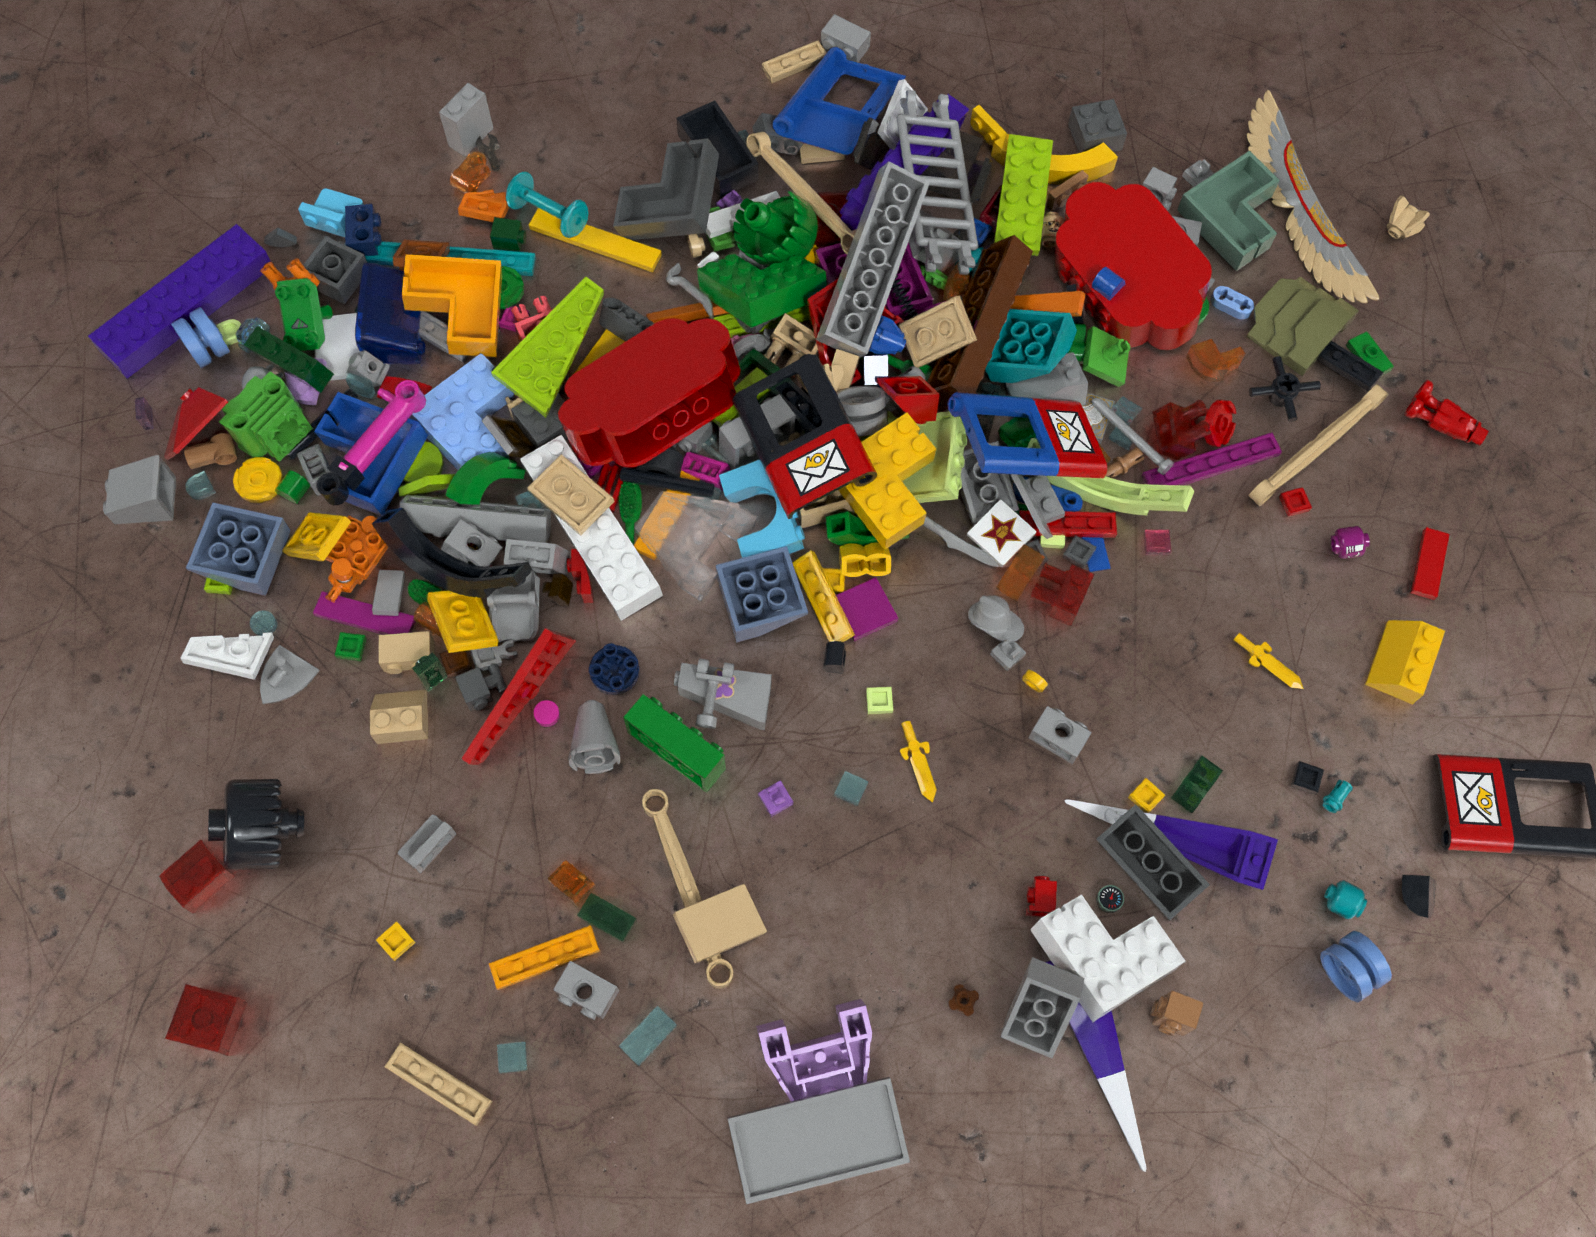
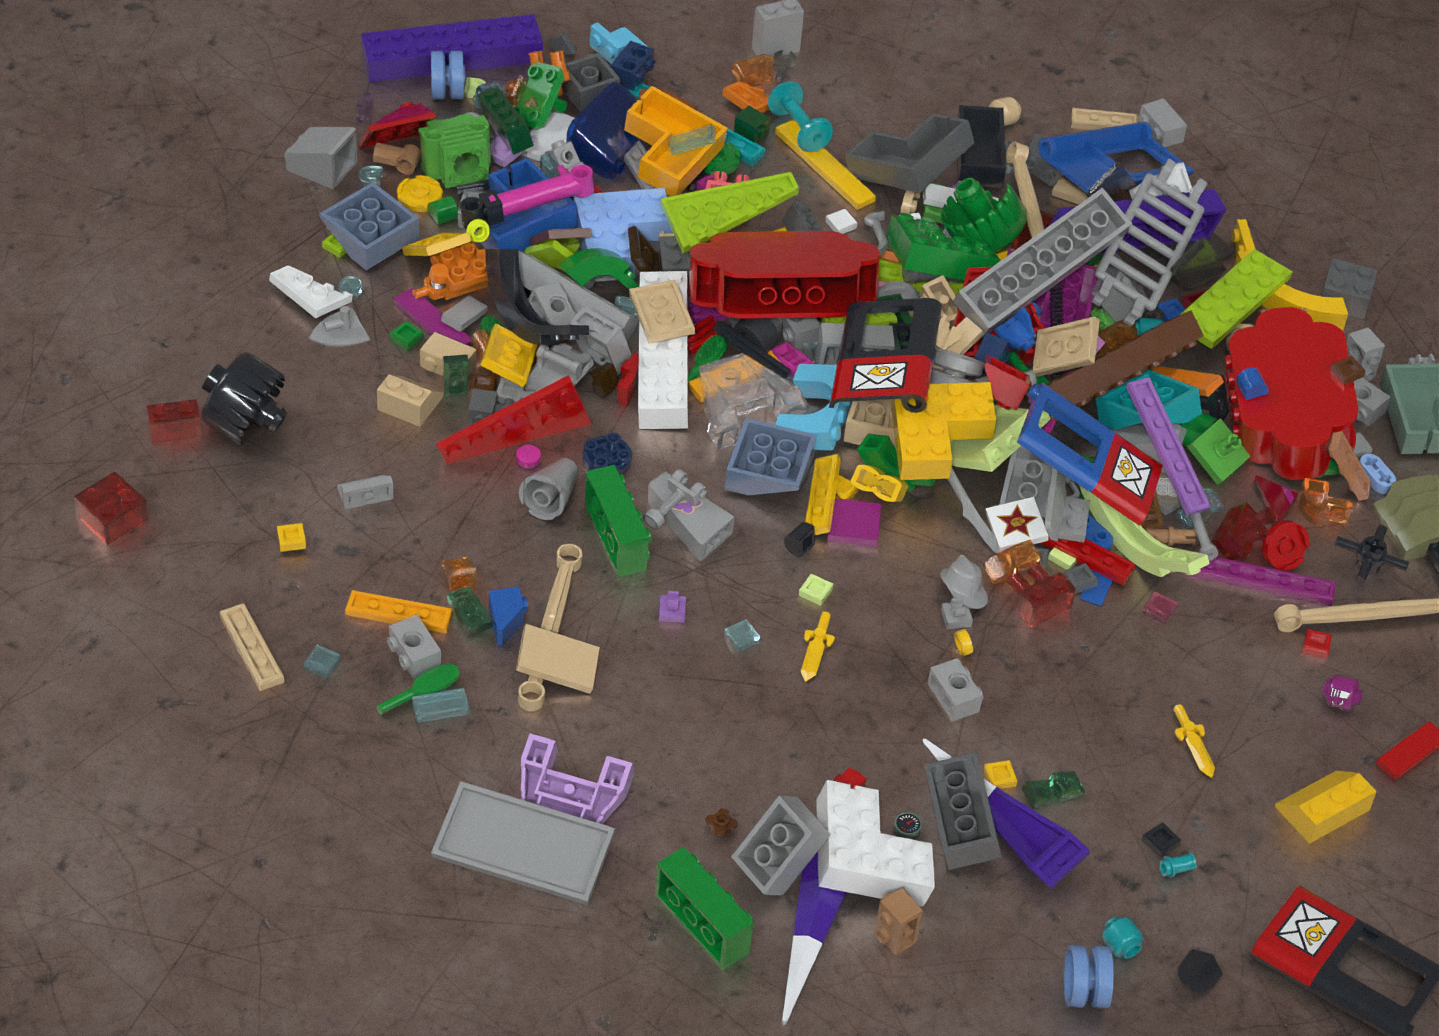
camera: 30 degrees right, 20 degrees down
none -> green piece [376,663,459,715]
none -> neon yellow plate [466,219,489,242]
none -> blue slope [489,587,528,647]
none -> clear orange slope [504,75,526,107]
none -> tile [529,228,592,246]
none -> green brick [655,847,754,970]
none -> clear light blue tile [669,125,716,155]
none -> white tile [825,209,857,234]
none -> tan head [989,97,1021,127]
none -> medium lavender tile [1126,377,1211,516]
none -> dark red tile [1254,475,1298,523]
none -> nougat plate [1328,431,1371,501]
none -> reddish brown tile [1331,356,1365,385]

